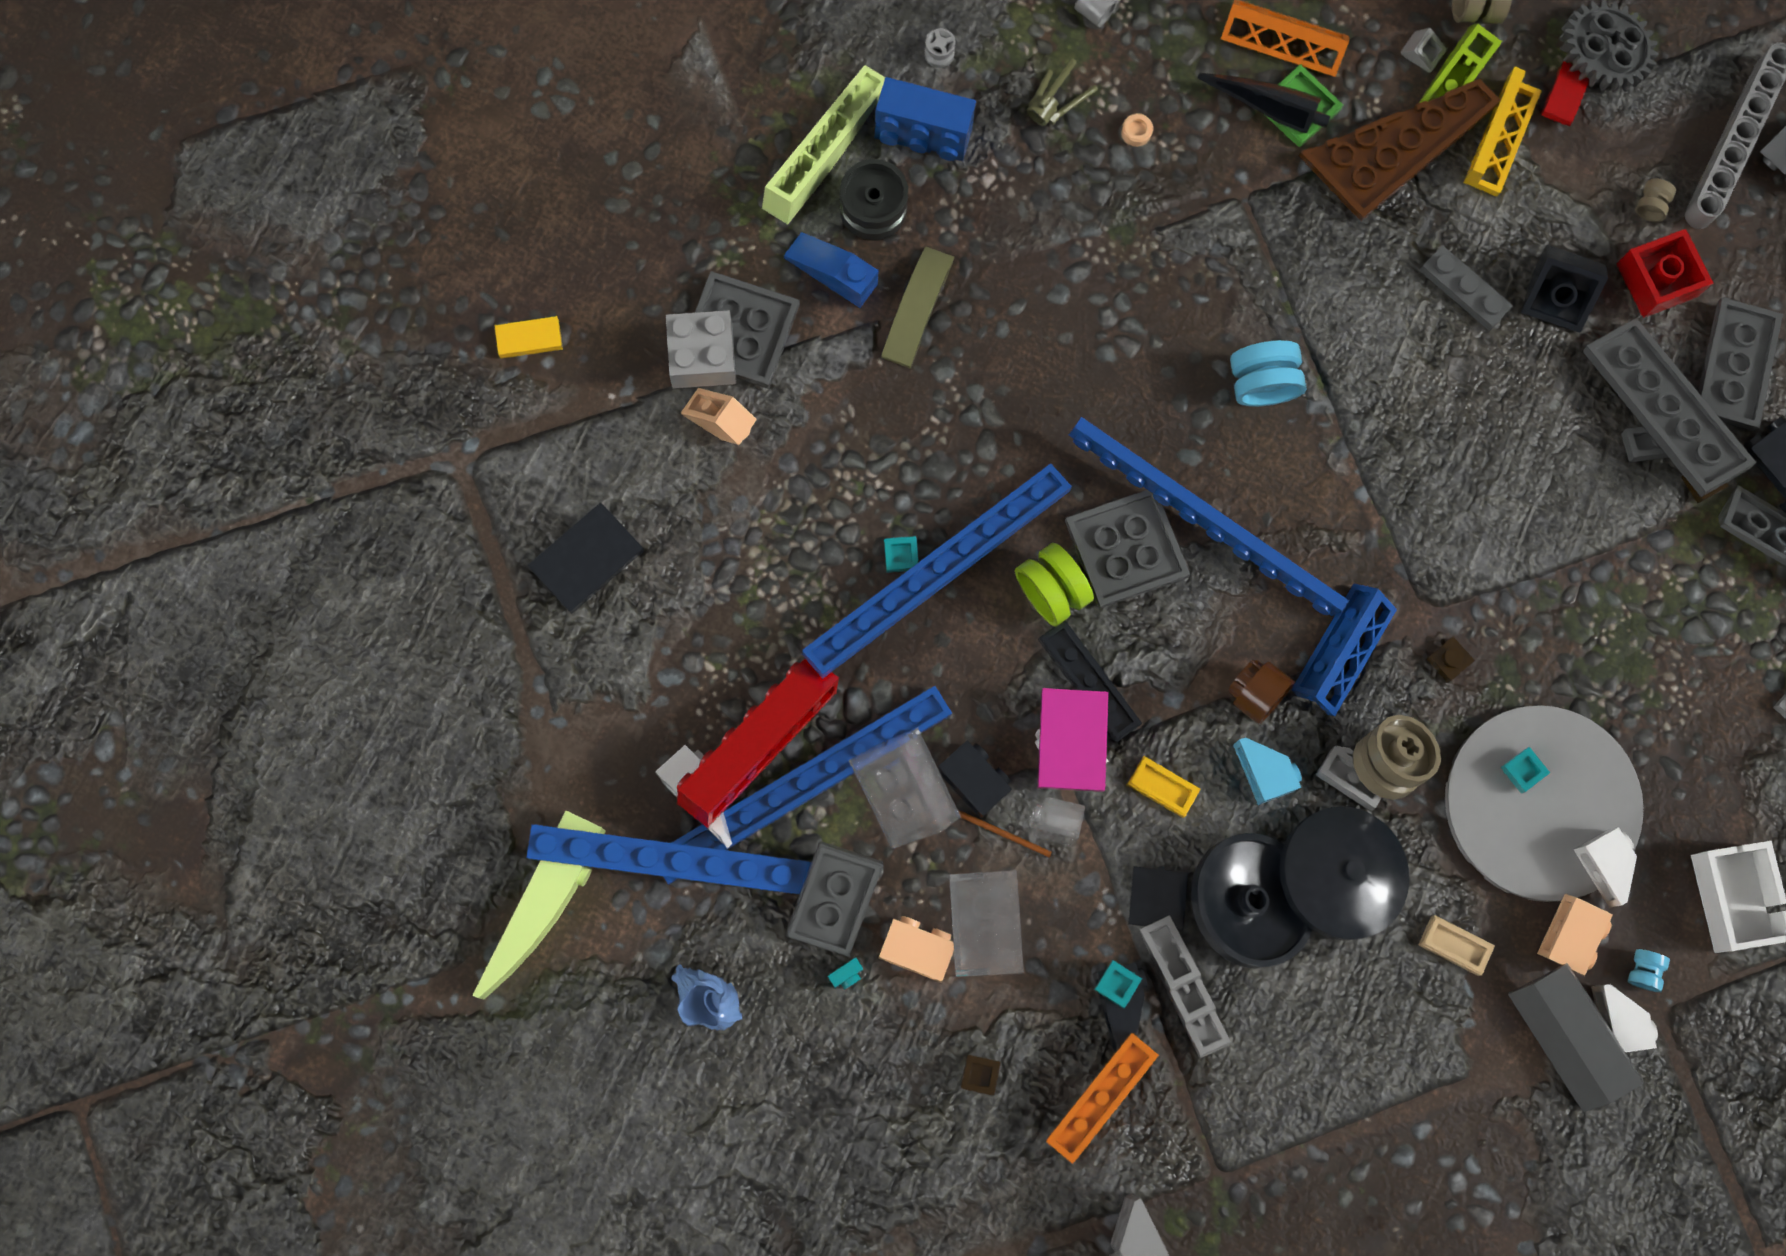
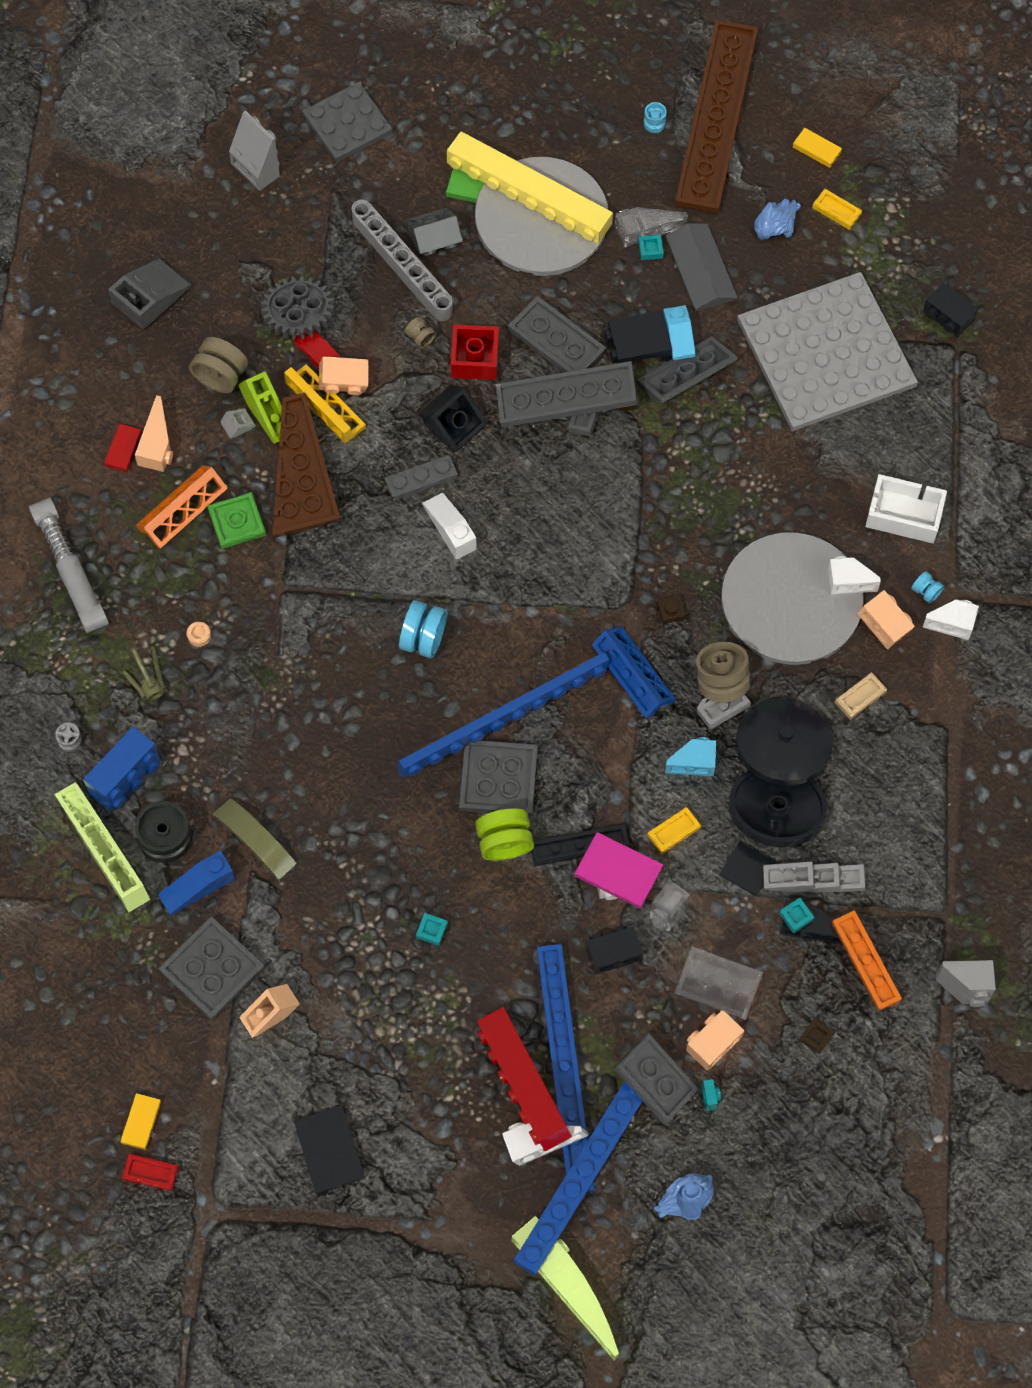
camera: 60 degrees left, 10 degrees down
light grey brick [666,310,736,388] -> none
blue plate [802,464,1072,679] -> none
clear slope [848,728,961,849] -> none
dark orange axle [941,803,1052,857] -> none
black piece [1198,73,1331,134] -> none
reddish brown piece [1229,660,1295,725] -> none
teal plate [1500,746,1550,794] -> none
dark grey slope [1508,963,1644,1112] -> none
none -> red tile [122,1154,179,1192]
none -> light nougat brick [319,357,368,395]
none -> white slope [422,493,476,560]

